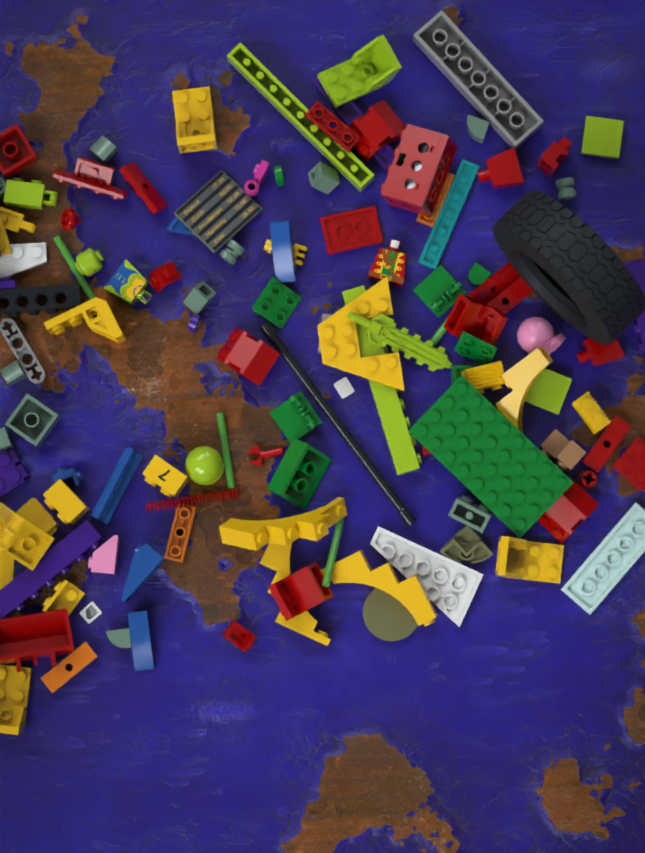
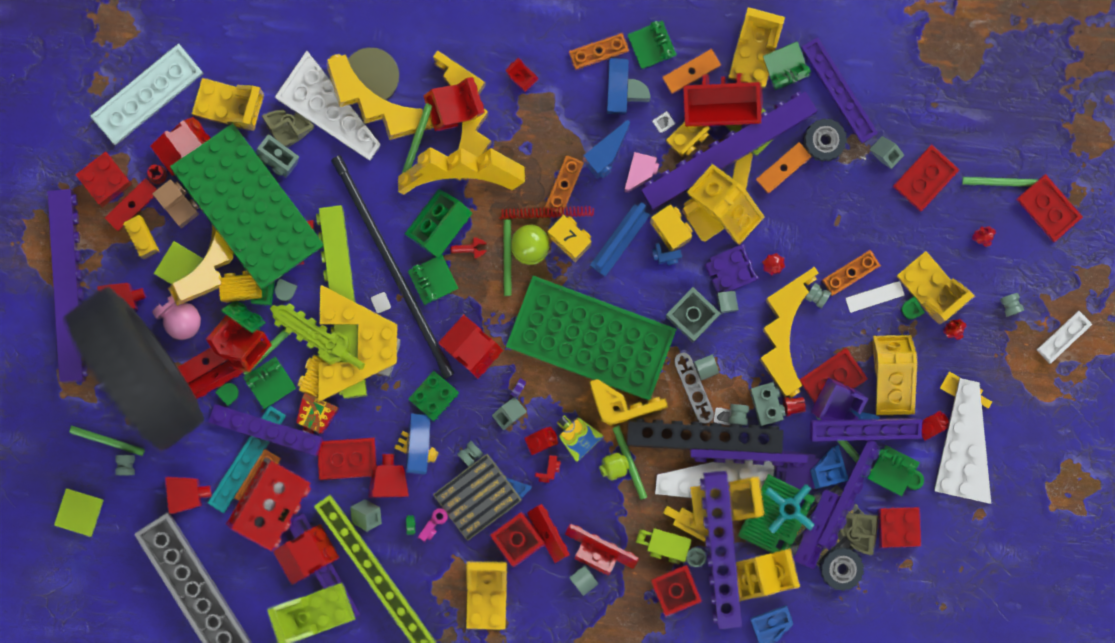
camera: 175 degrees left, 0 degrees up
red piece [60,208,80,231] -> none
red tile [305,101,361,153] -> none
sand green brick [466,115,490,143] -> none
red hips [536,137,572,178] -> none
none -> bright green bar [69,426,145,456]
none -> dark purple plate [209,404,323,457]
none -> sand green tile [275,278,298,301]
none -> yellow brick [298,355,325,398]
none -> red torso [368,454,409,497]
none -> red brick [490,512,546,567]
none -> green plate [506,276,677,401]
none -> red bracket [535,455,561,483]
none -> orange tile [569,33,629,70]
none -> green hinge [627,21,677,69]

